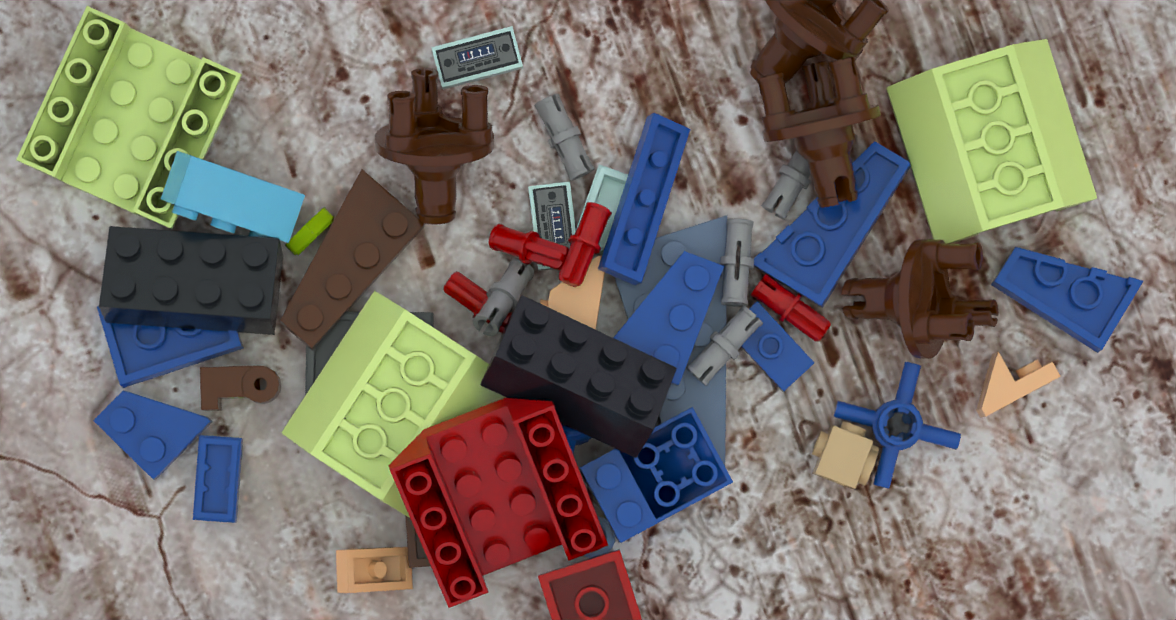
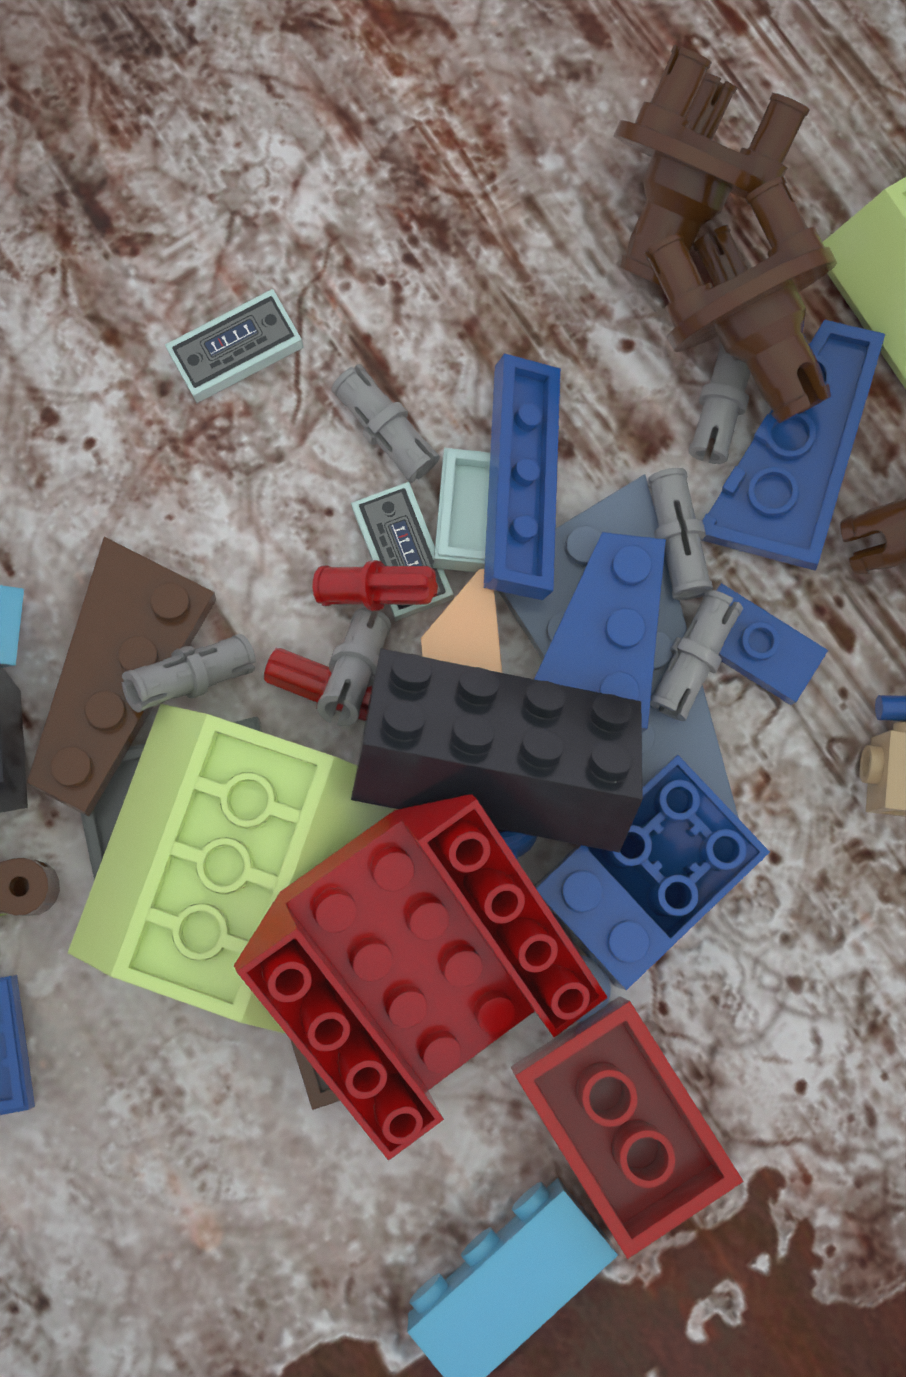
camera: 20 degrees left, 5 degrees down
lime tile [285,207,335,255] -> none
light nougat slope [336,547,413,593] -> none
reddish brown piece [375,68,494,225] -> none
red axle [559,202,612,287] -> none
red axle [751,273,831,342] -> none
none -> light grey pin [122,634,256,712]

